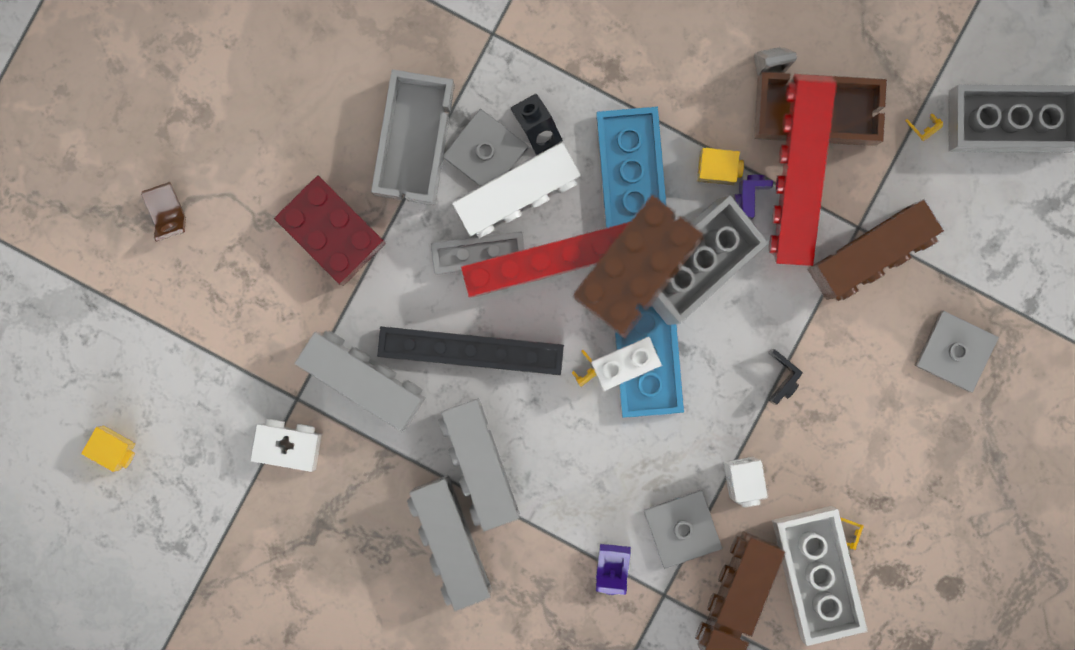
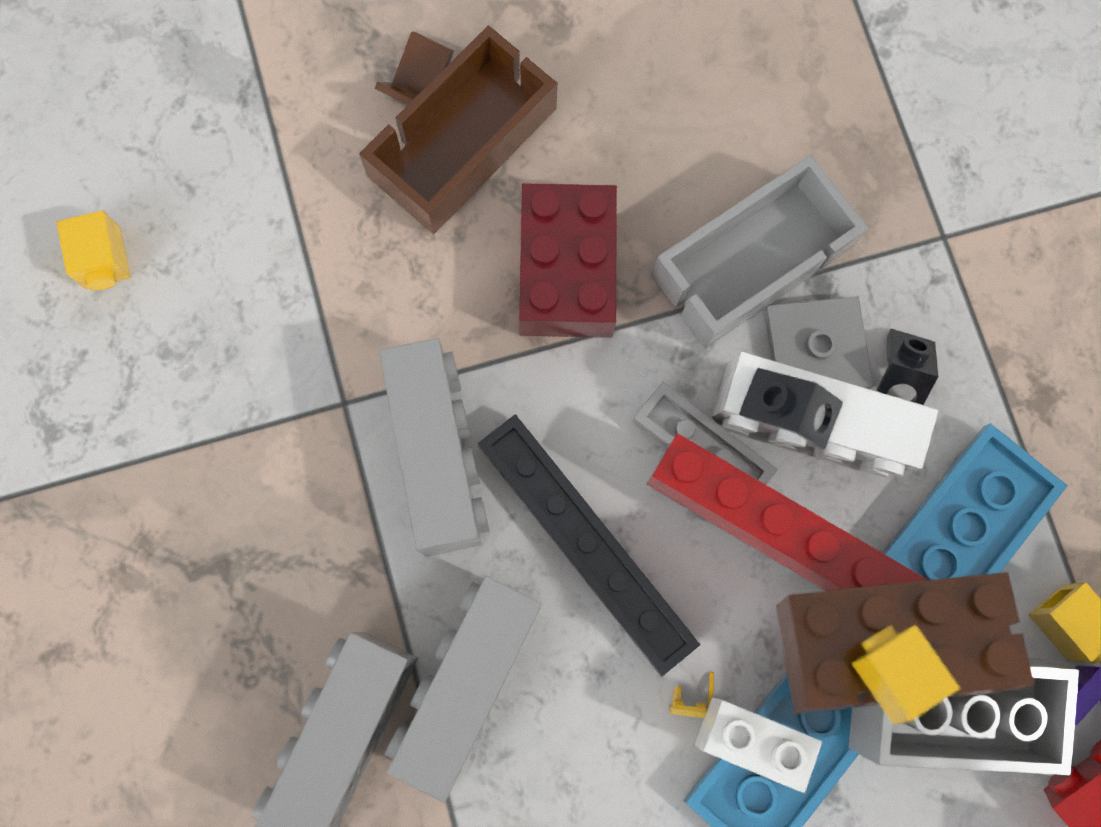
camera: 40 degrees right, 10 degrees down
white brick [251,419,322,472] -> none
none -> reddish brown piece [359,25,558,235]
none -> black bracket [739,368,843,449]
none -> yellow brick [852,625,960,725]

